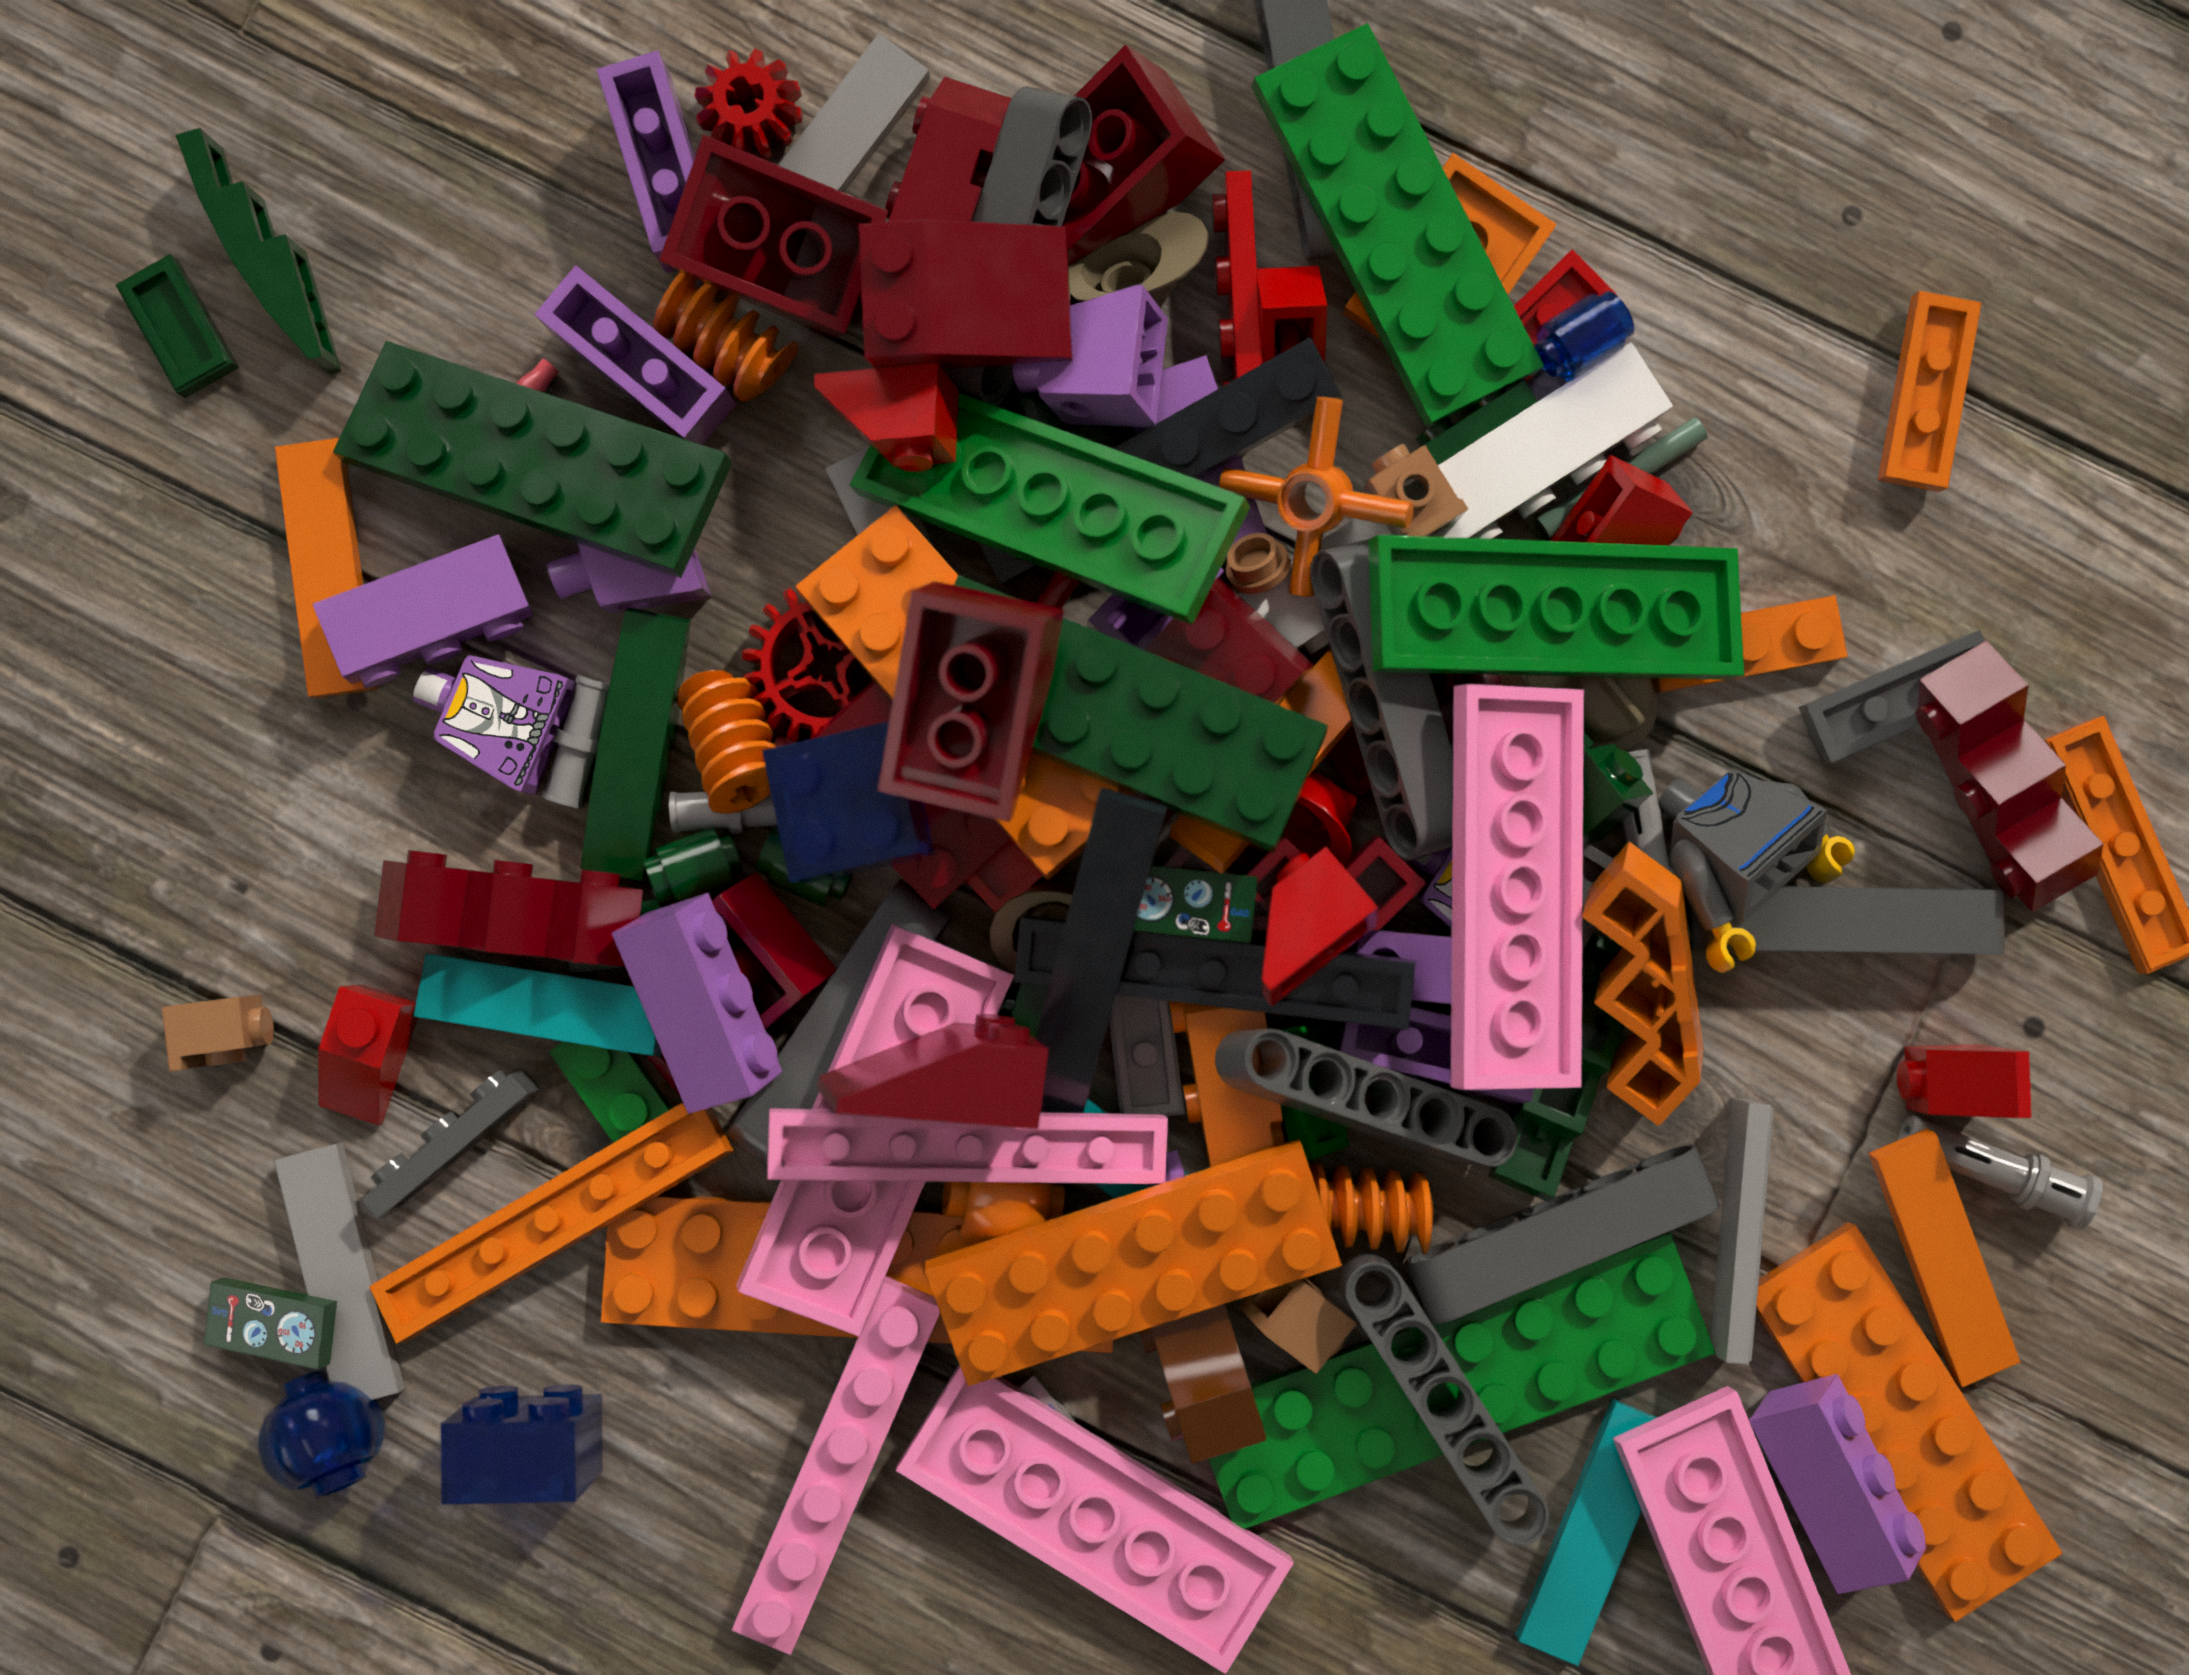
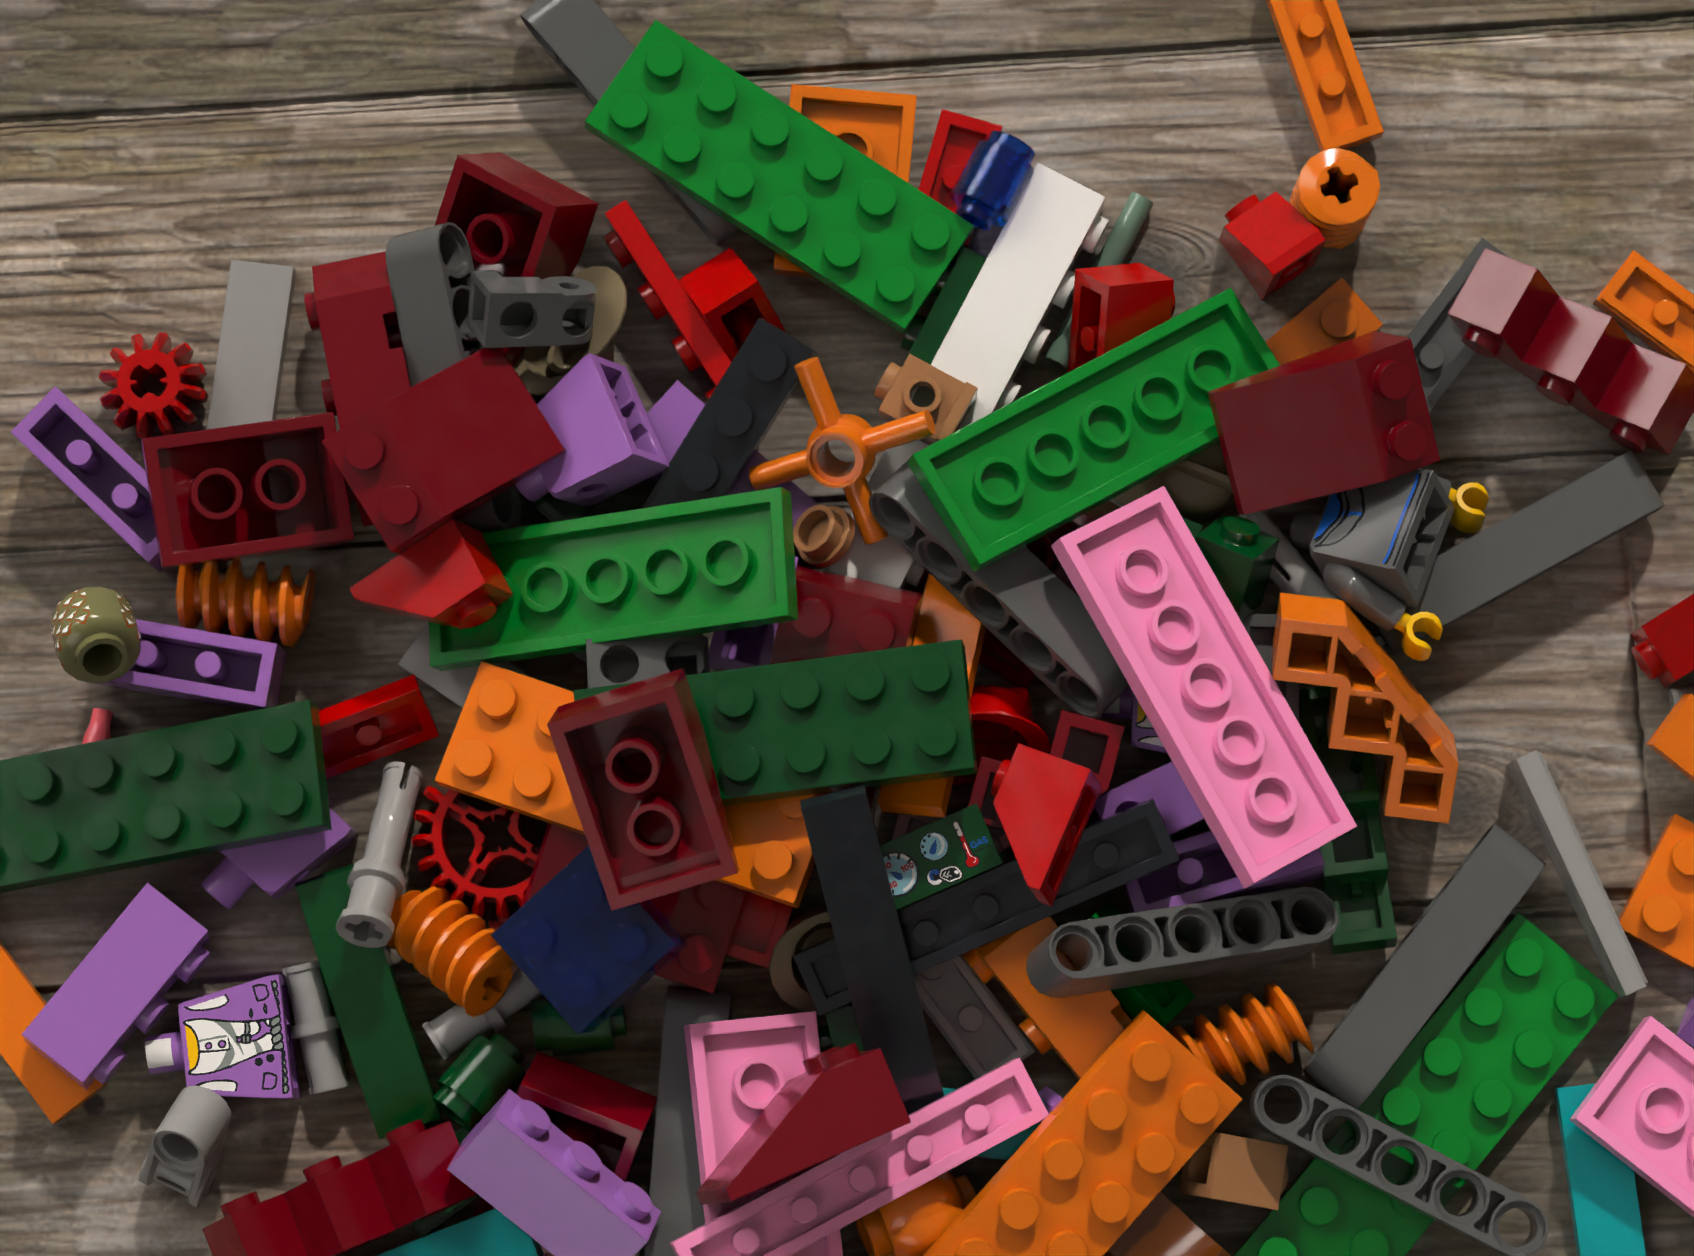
camera: 20 degrees left, 5 degrees down
none -> olive head [51,586,141,683]
none -> light grey piece [138,1086,231,1208]
none -> red plate [319,674,439,779]
none -> light grey pin [335,761,424,948]
none -> dark grey leg [467,271,597,348]
none -> dark grey leg [586,634,710,688]
none -> dark red slope [1207,331,1440,515]
none -> red slope [1219,192,1326,301]
none -> orange piece [1289,148,1380,249]

